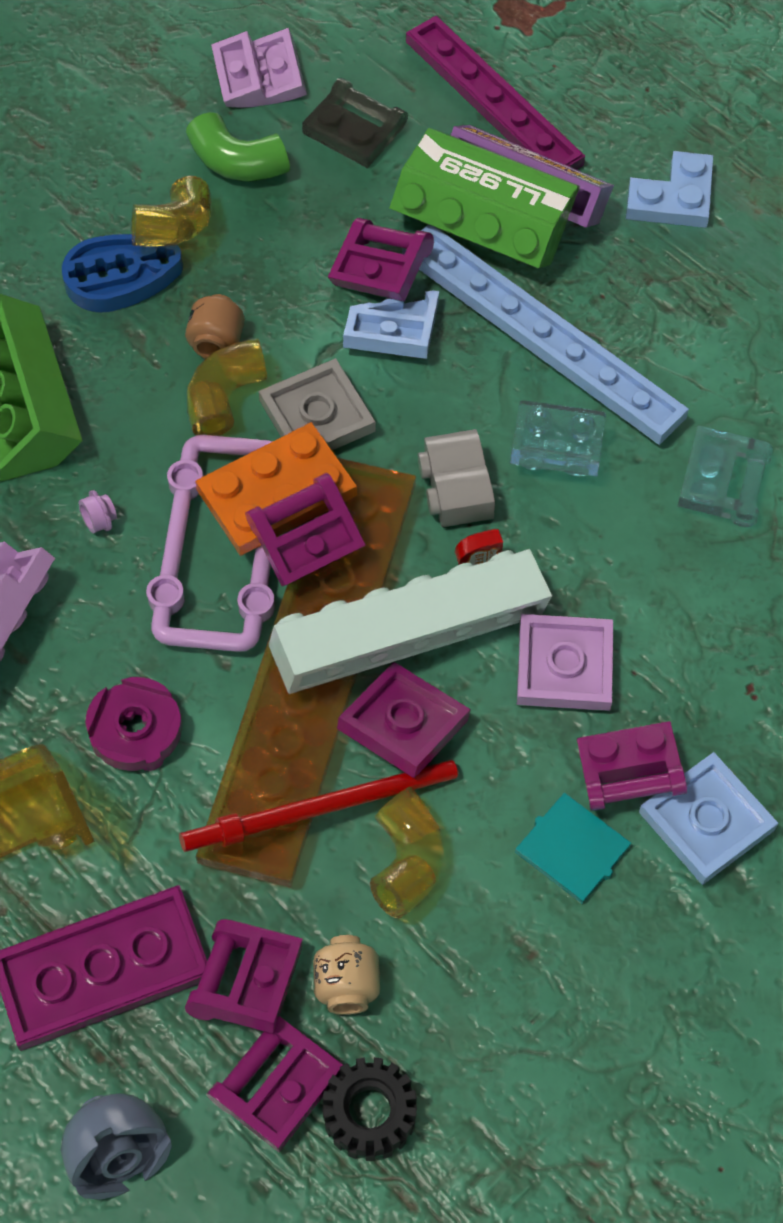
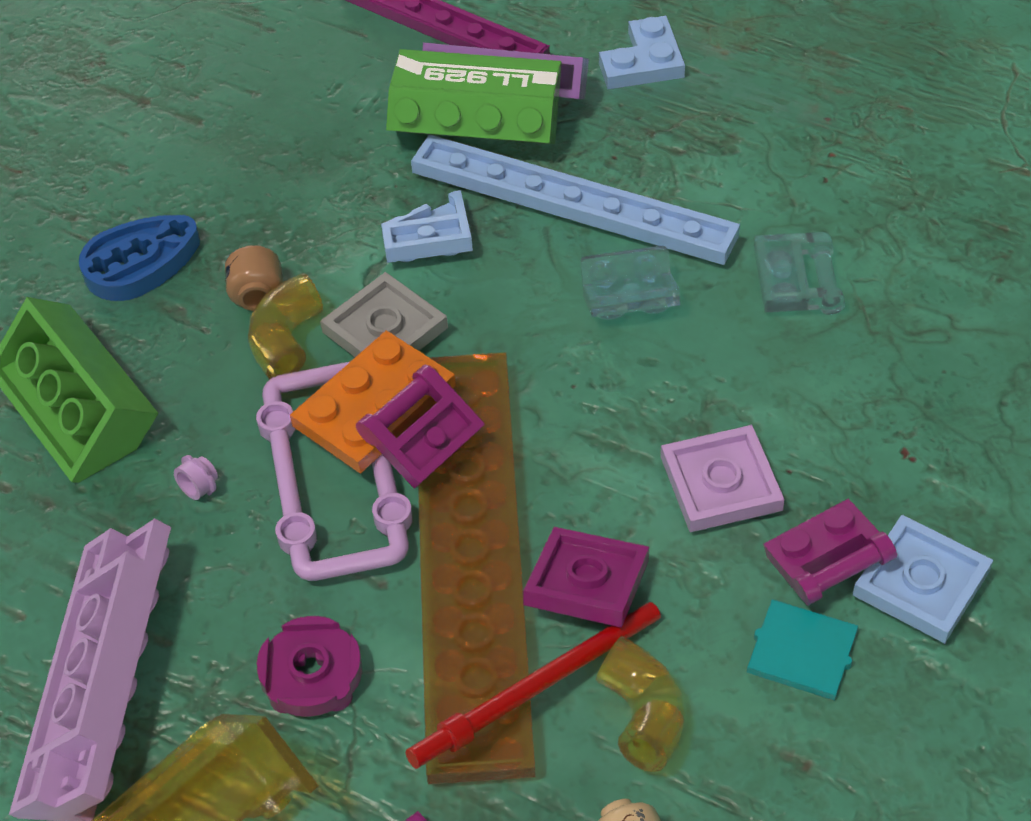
camera: 15 degrees left, 10 degrees down
clear yellow cylinder [131,176,212,247] -> none
bright green cylinder [186,112,290,182] -> none
lavender slope [211,28,307,108] -> none
light aqua brick [269,549,552,694] -> none
clear smoke plate [302,78,408,168] -> none
magenta plate [328,218,434,302] -> none
light grey brick [418,429,495,527] -> none
red tile [454,529,503,566] -> none

